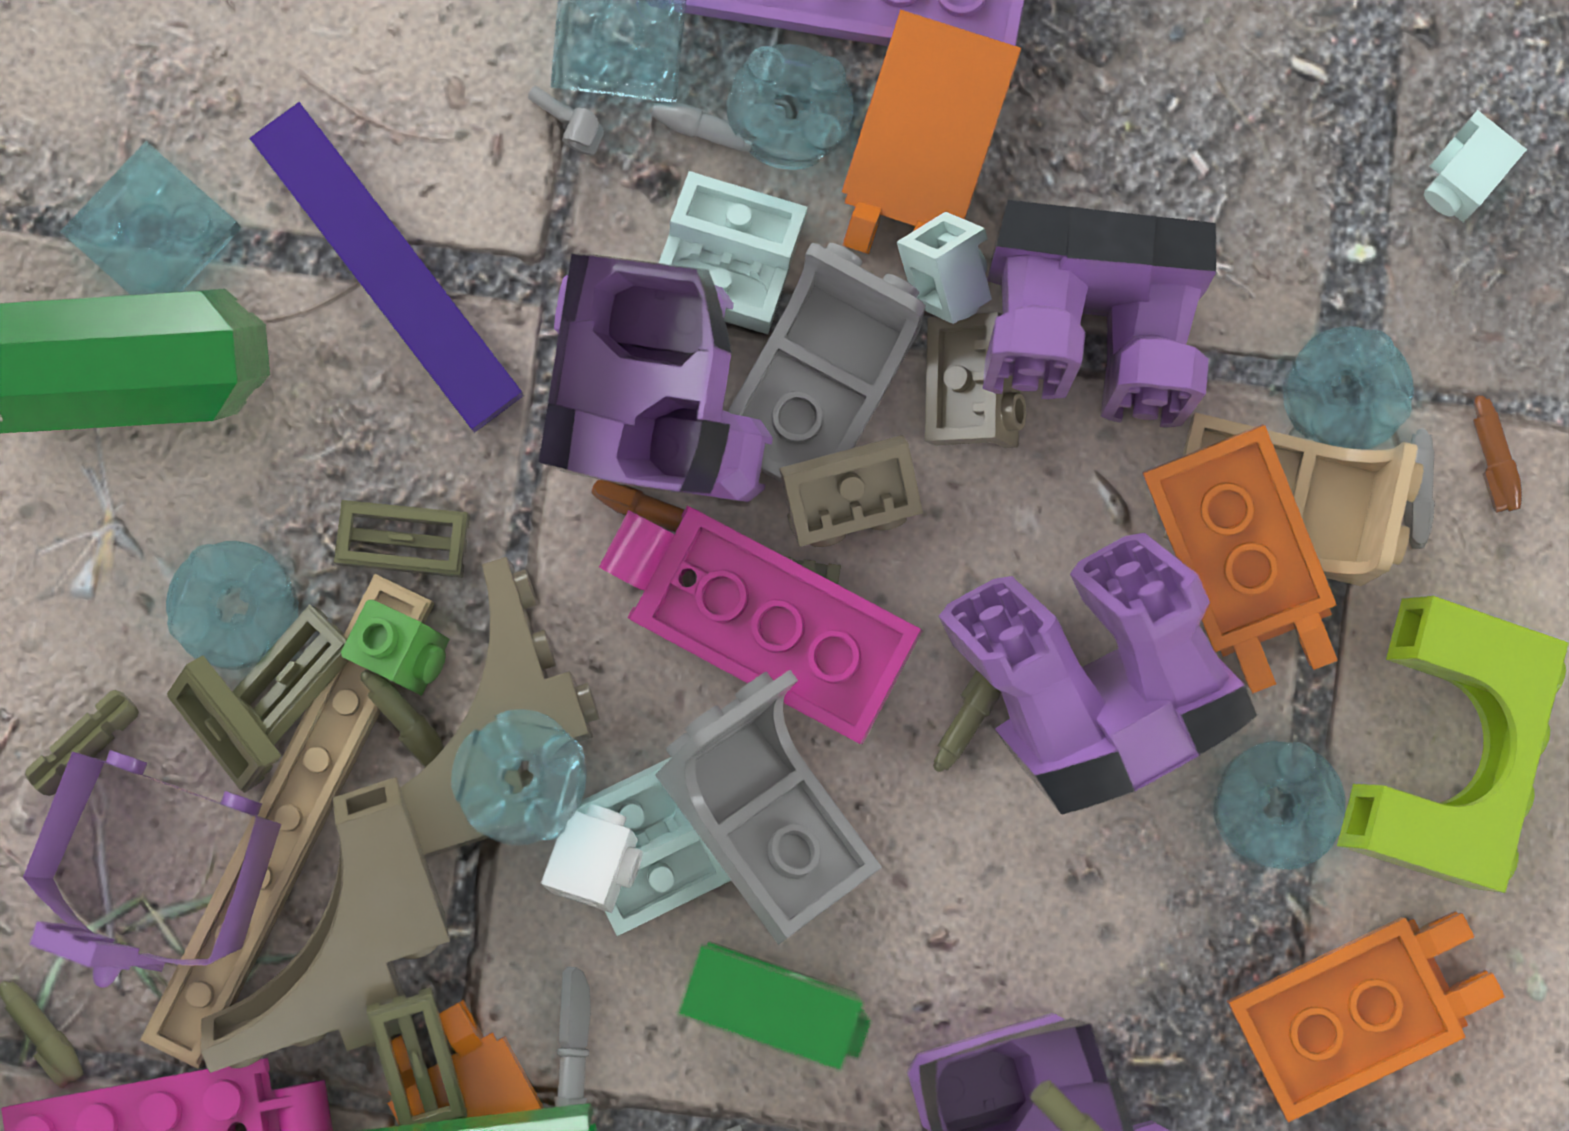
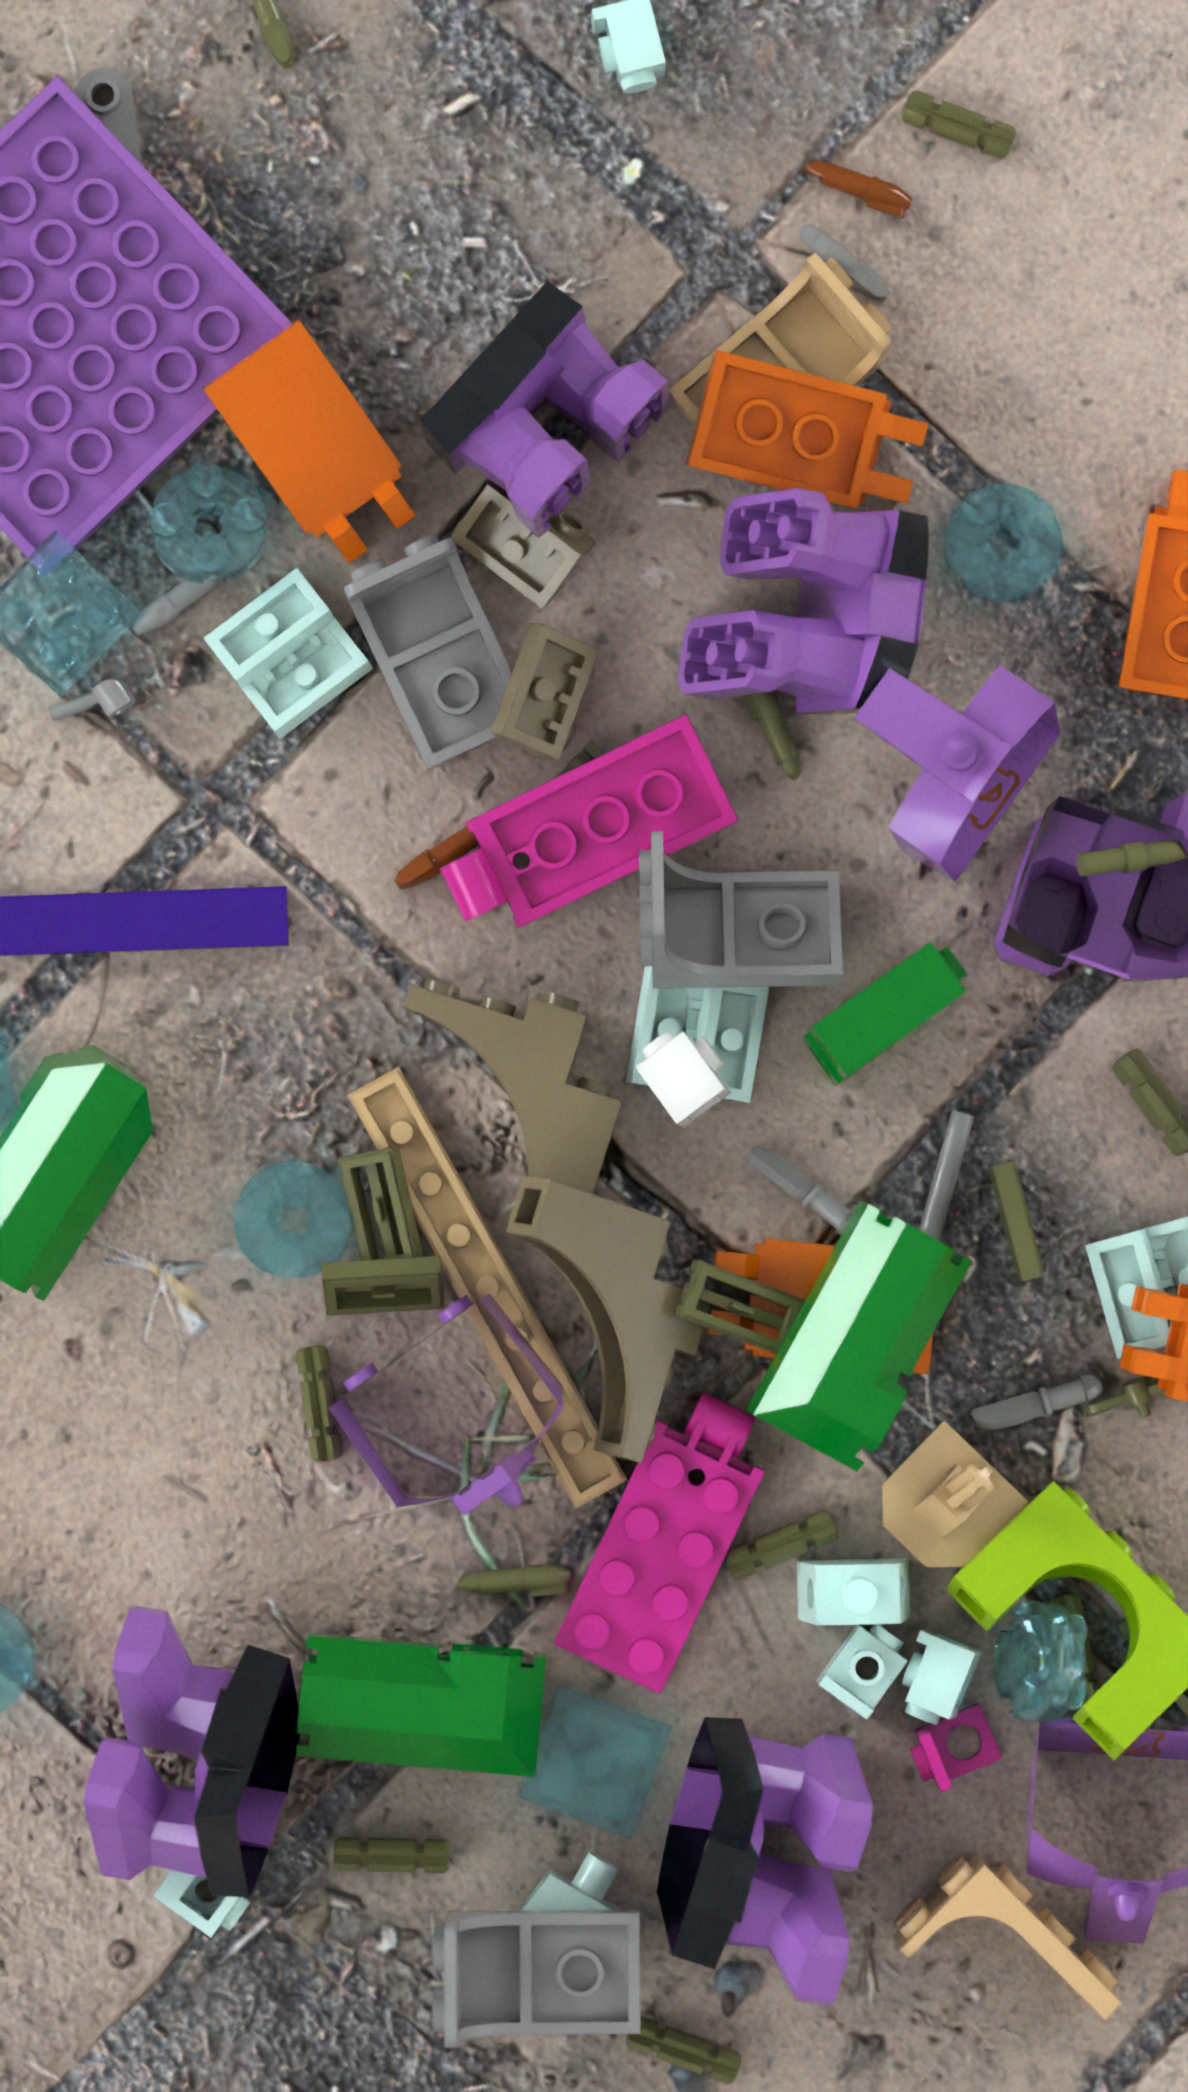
camera: 55 degrees left, 5 degrees up
olive tile [334,500,470,578] -> none
bright green bracket [341,599,450,696] -> none
olive piece [361,670,444,768] -> none
clear light blue plate [451,709,587,845] -> none
medium lavender piece [538,253,773,502] -> none
light aqua brick [897,212,992,324] -> none
clear light blue plate [1283,326,1414,450] -> none
lime arch [1337,596,1569,893] -> none
none -> medium lavender piece [854,665,1060,882]

